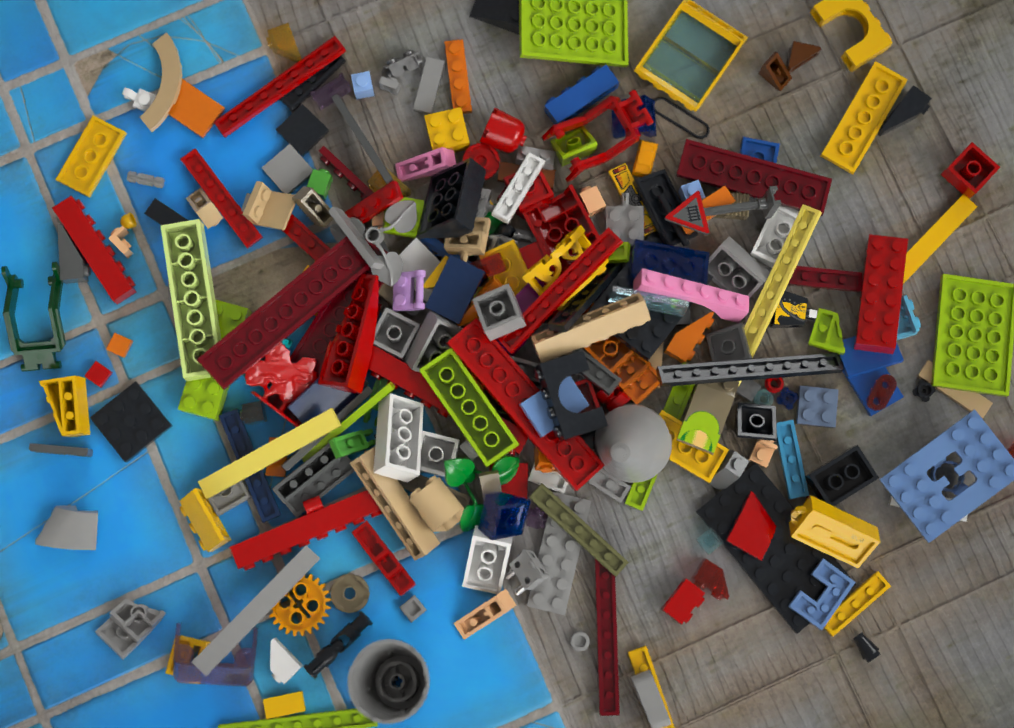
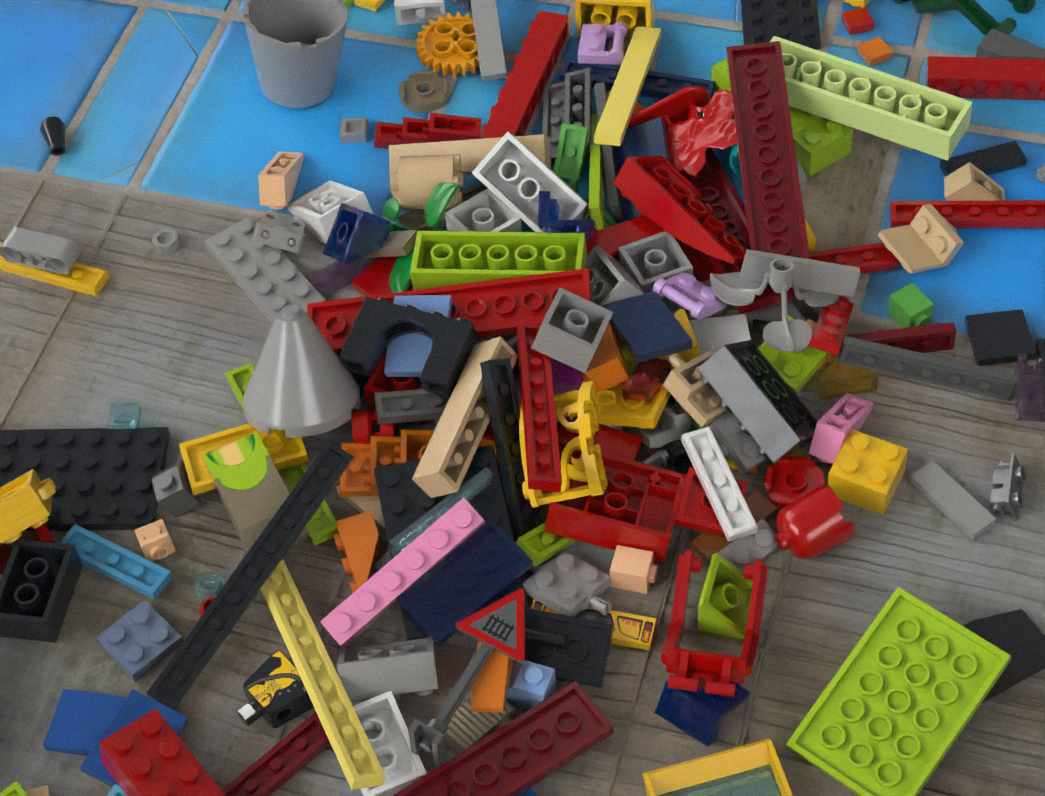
camera: 140 degrees right, 30 degrees down
light nougat bracket [108,226,134,258] -> none
yellow hinge [120,212,137,229] -> none
light grey tile [262,144,313,194] -> none
dark tan brick [292,186,333,227] -> none
red hinge [303,495,324,515] -> none
black piece [303,611,373,679] -> none
light blue brick [351,71,375,100] -> none
light grey plate [379,76,400,96] -> none
orange plate [445,39,472,114] -> none
olive tile [528,483,629,577] -> none
blue brick [544,64,619,125] -> none
dark red plate [595,559,620,716] -> none
light orange tile [631,139,658,177] -> none
black piece [652,97,710,139] -> none
red brick [661,578,705,624] -> none
clear red slope [691,558,729,601] -> none
dark grey tile [705,323,752,362] -> none
red slope [726,491,777,560] -> none
black slope [734,402,777,441] -> none
clear blue plate [776,387,799,410] -> none
lime wing [808,308,845,355] -> none
clear red plate [866,374,897,411] -> none
black plate [912,379,936,402] -> none
none -> clear blue bracket [538,191,598,238]
none -> lavender plate [578,21,628,65]

